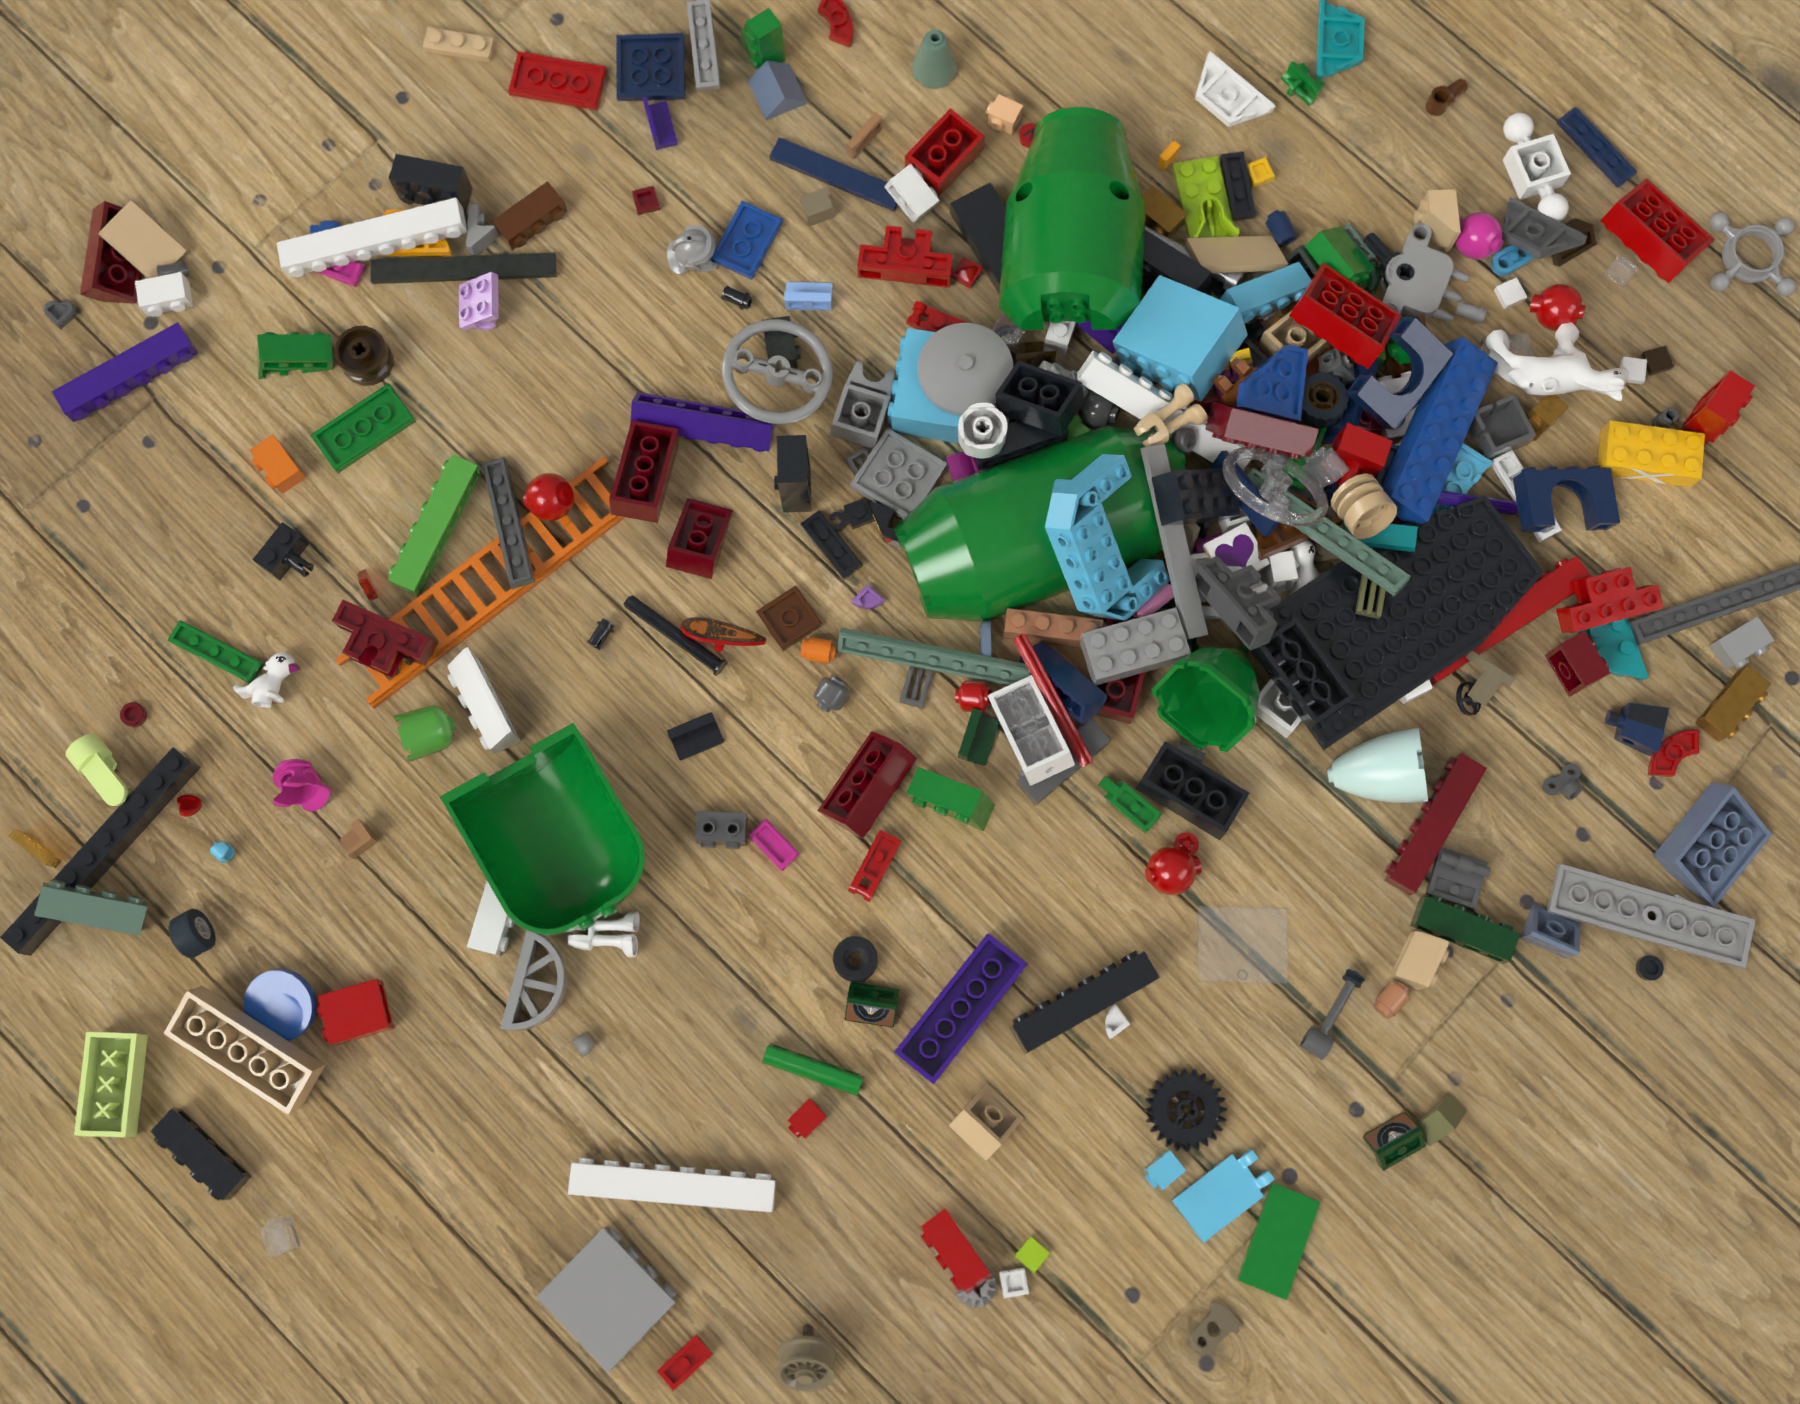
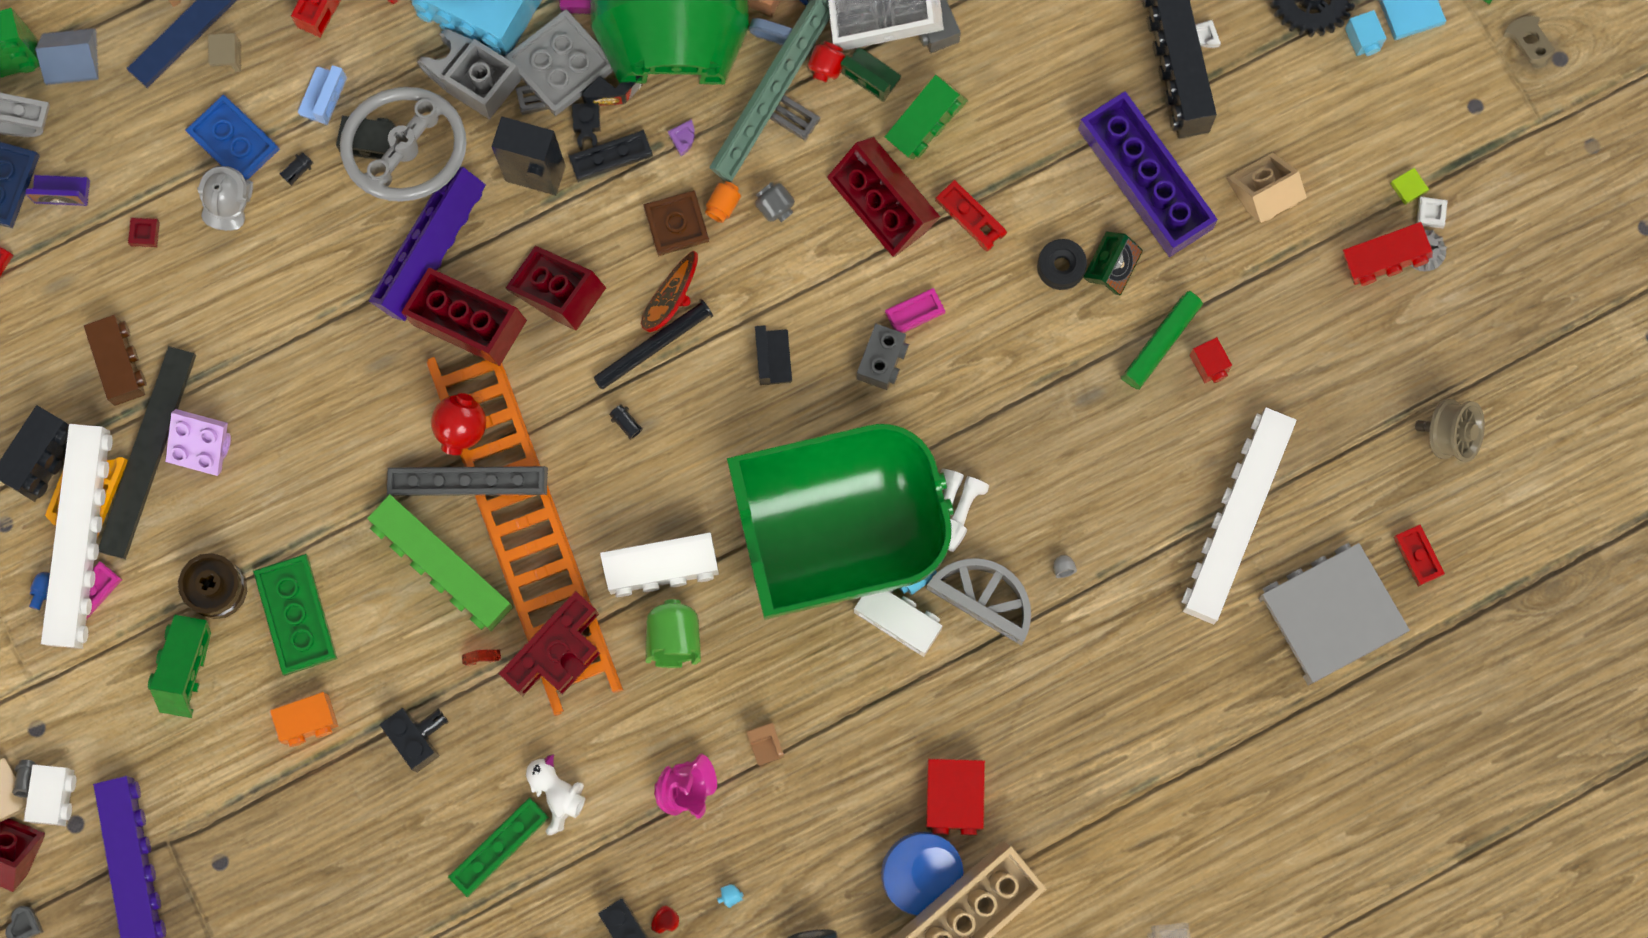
camera: 70 degrees left, 0 degrees up
light grey slope [466,204,499,256] -> none

